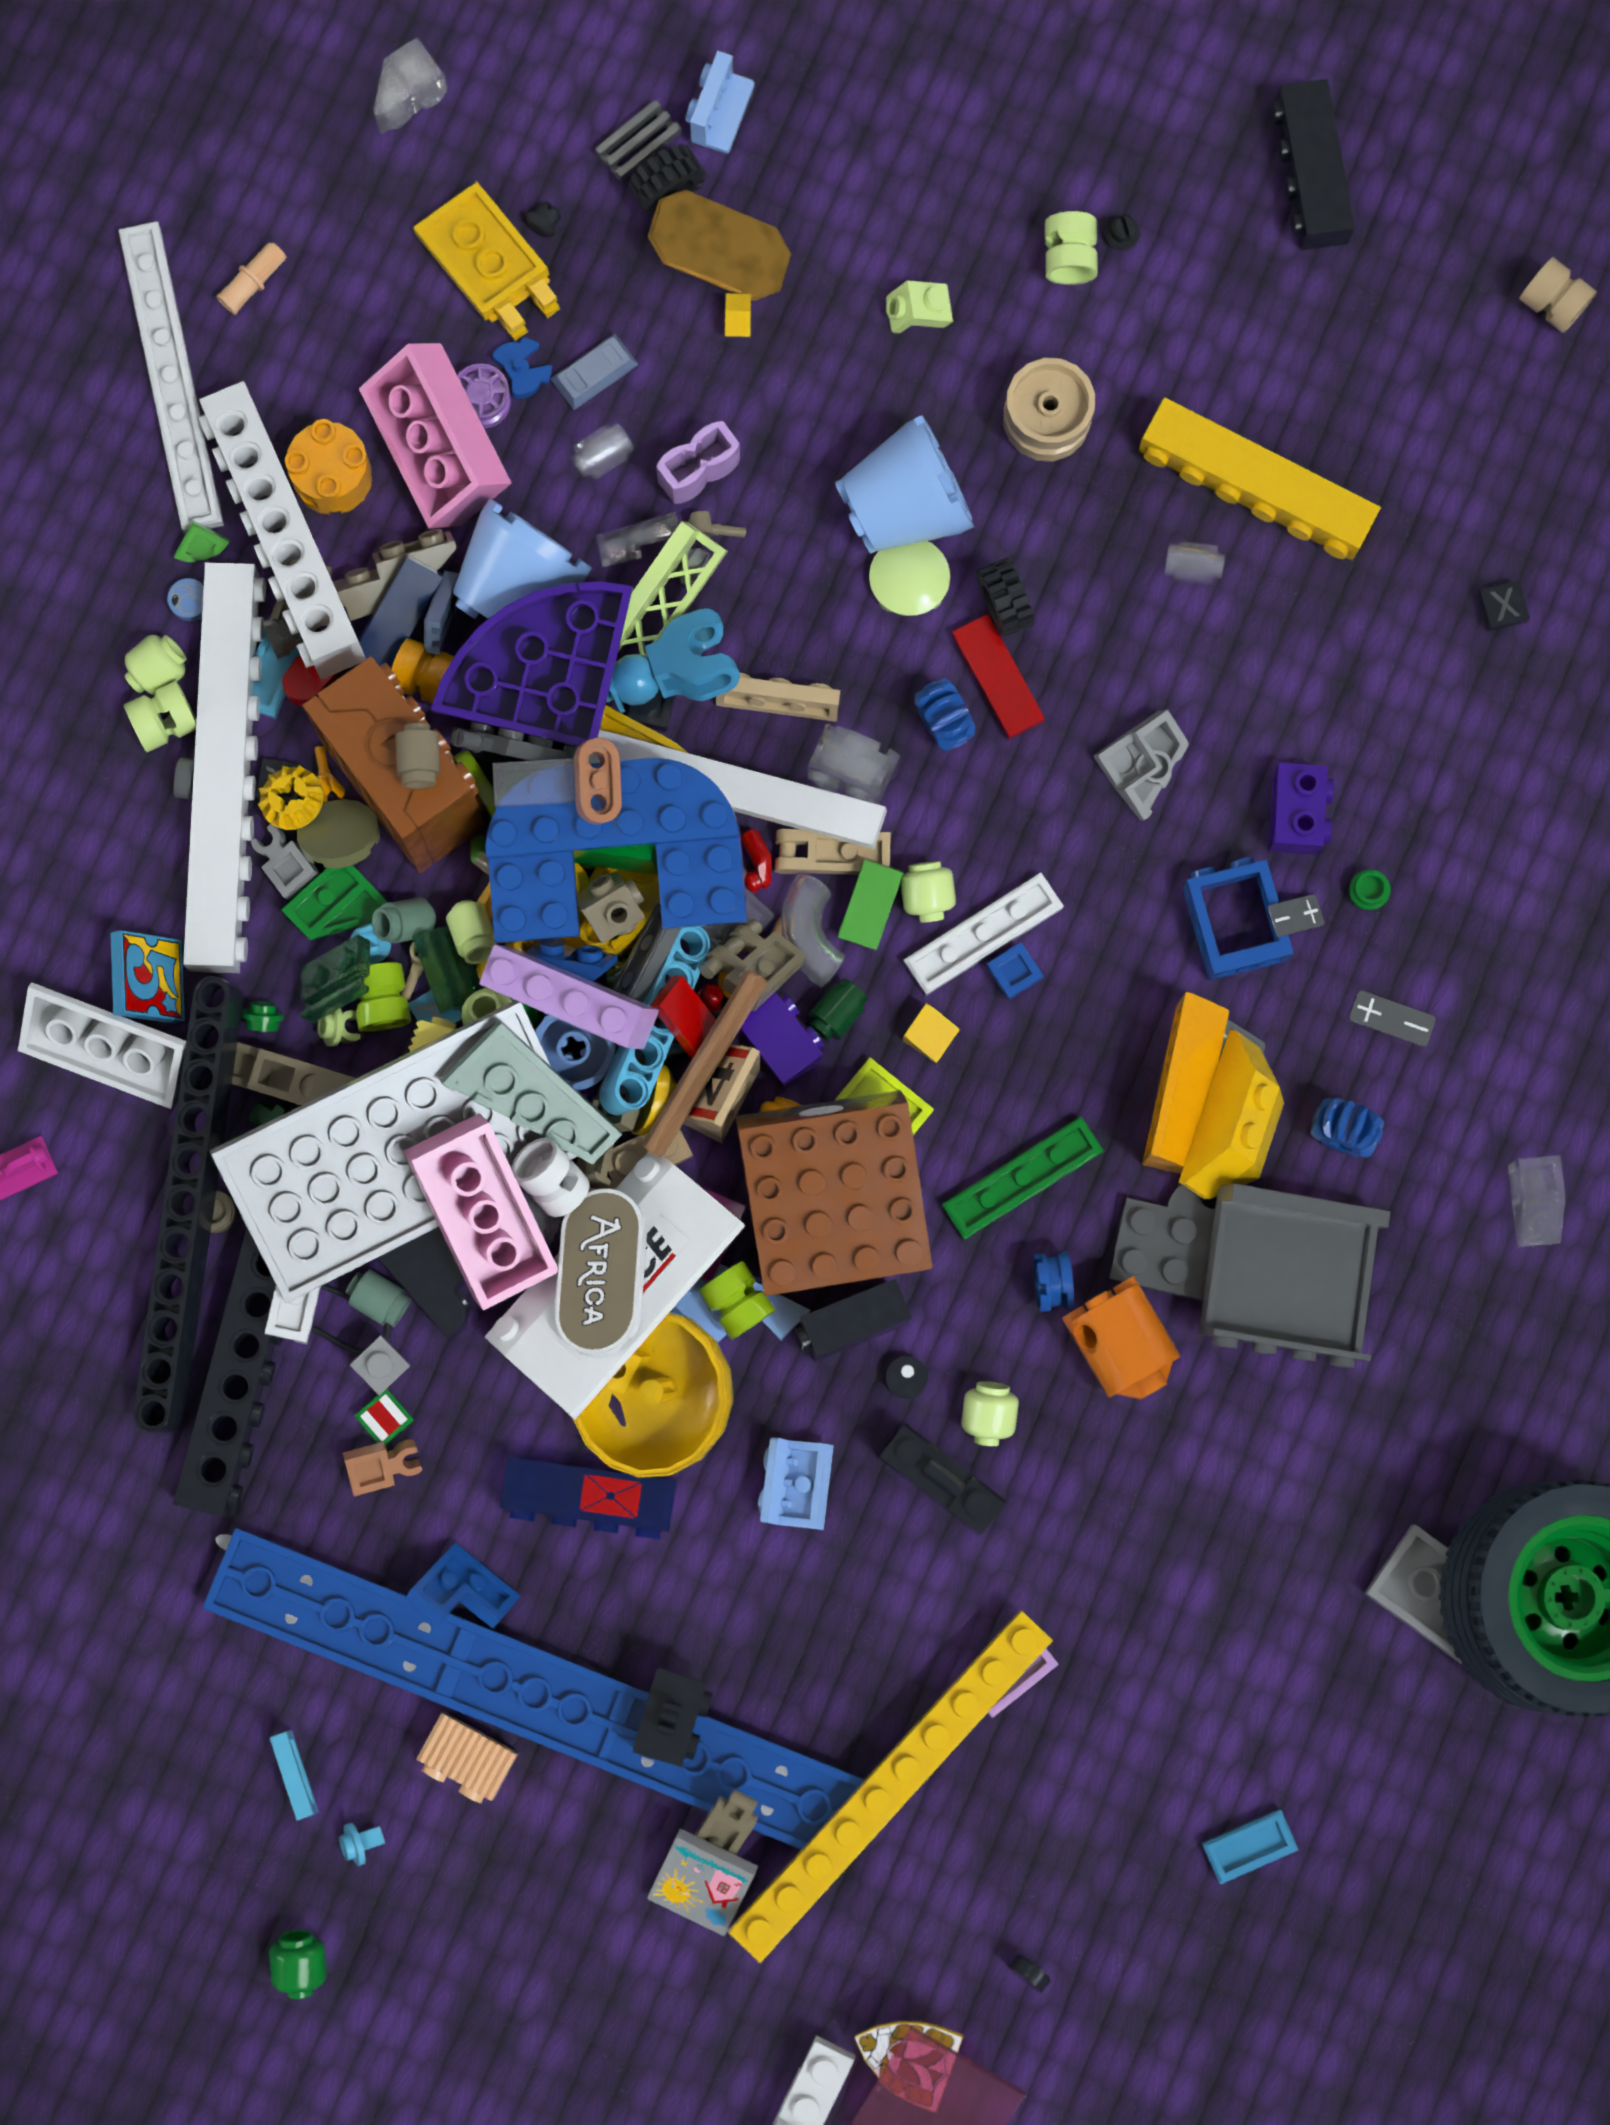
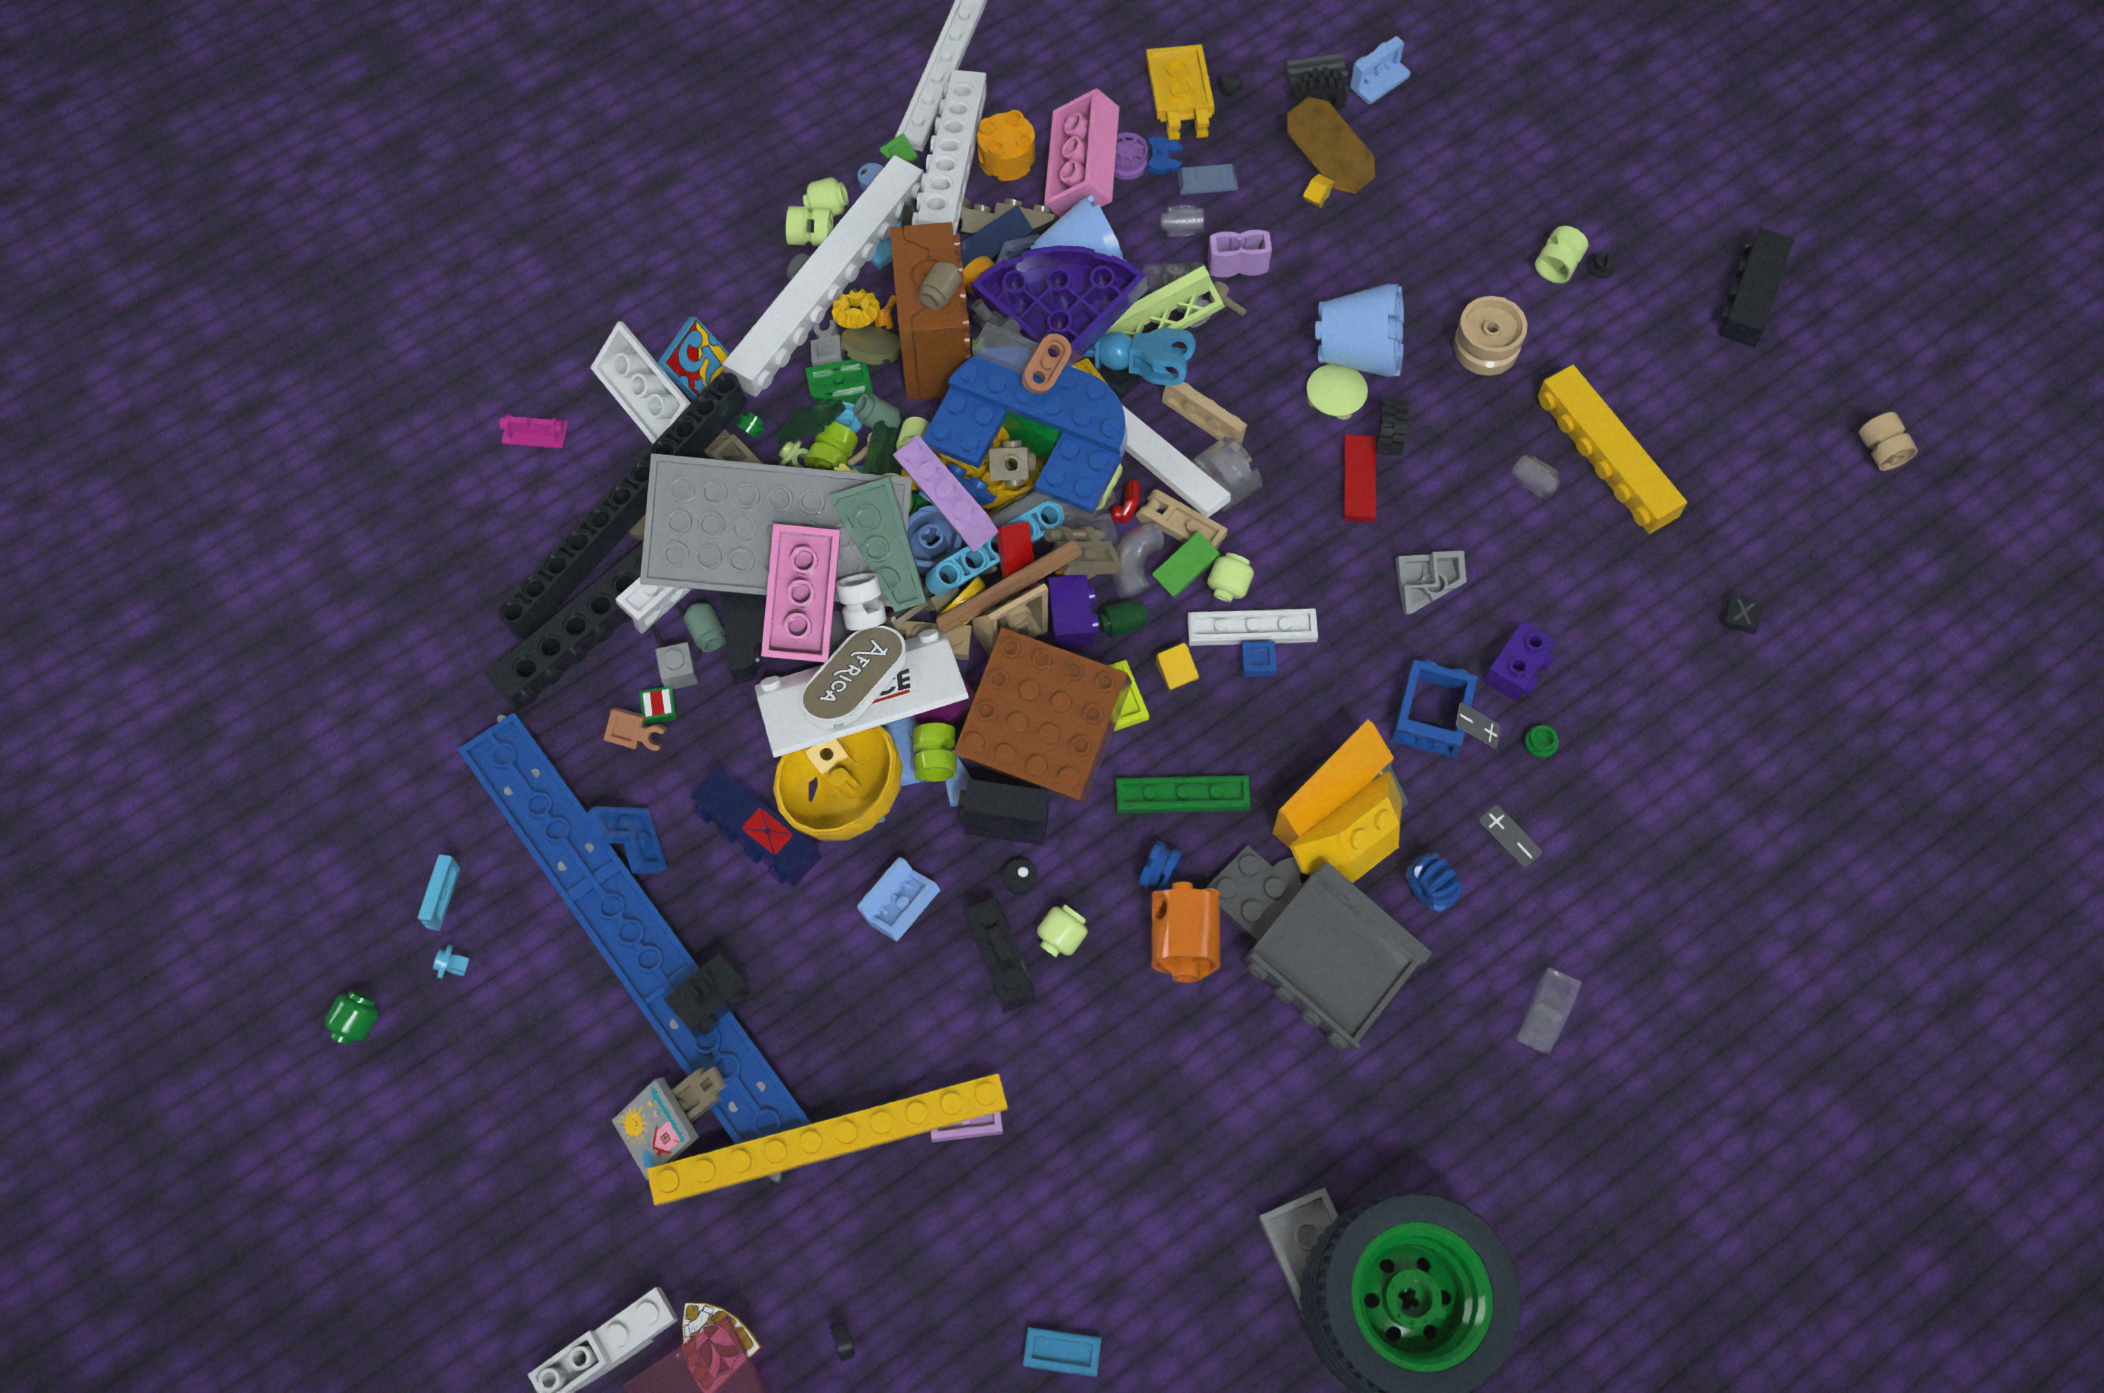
camera: 35 degrees right, 15 degrees down
light nougat axle [216,243,286,315] -> none
light nougat brick [416,1712,519,1804] -> none
yellowish green bracket [886,280,953,333] -> none
blue gear [915,678,976,751] -> none

